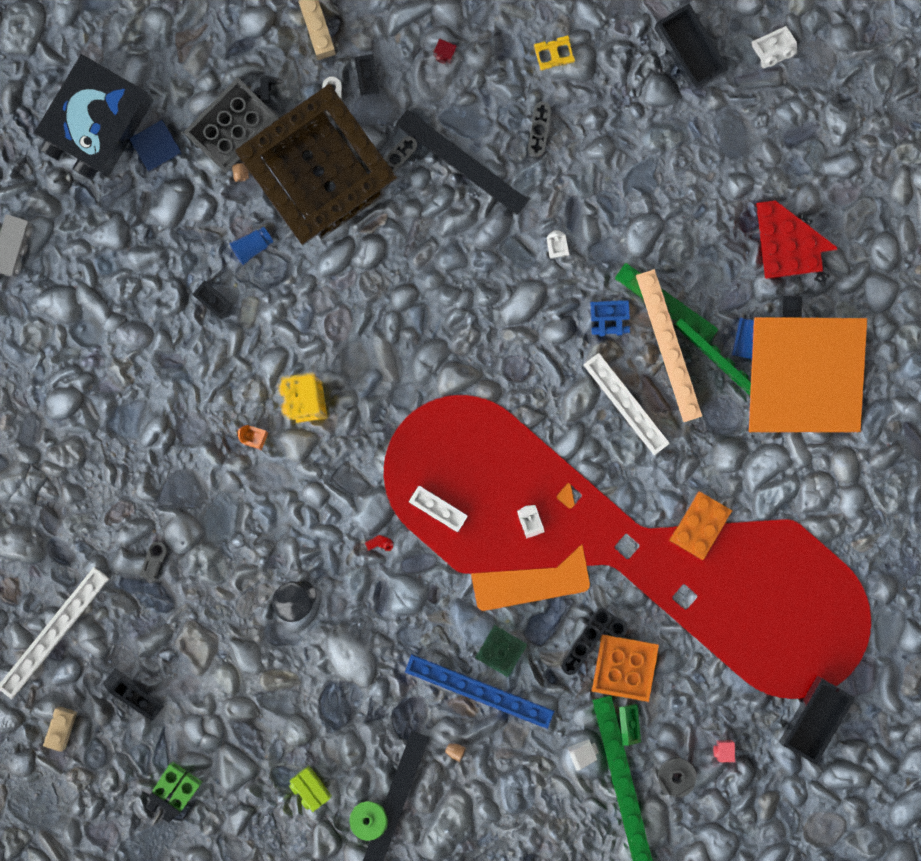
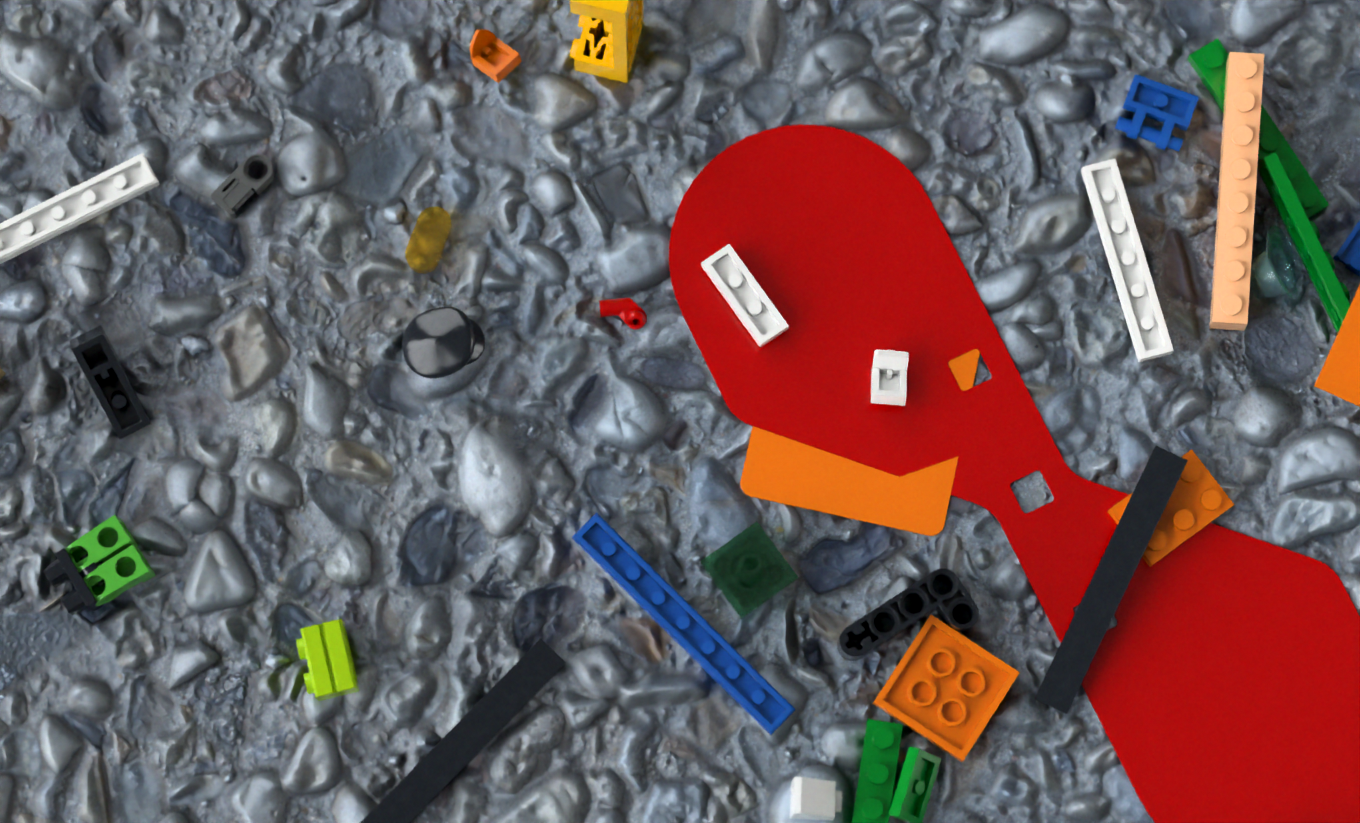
camera: 25 degrees right, 10 degrees down
bright green plate [349,801,388,841] -> none
medium nougat hose [445,743,466,762] -> none
none -> clear yellow tile [405,206,452,274]
none -> black tile [1034,446,1188,714]
none -> clear light blue piece [1250,225,1298,299]

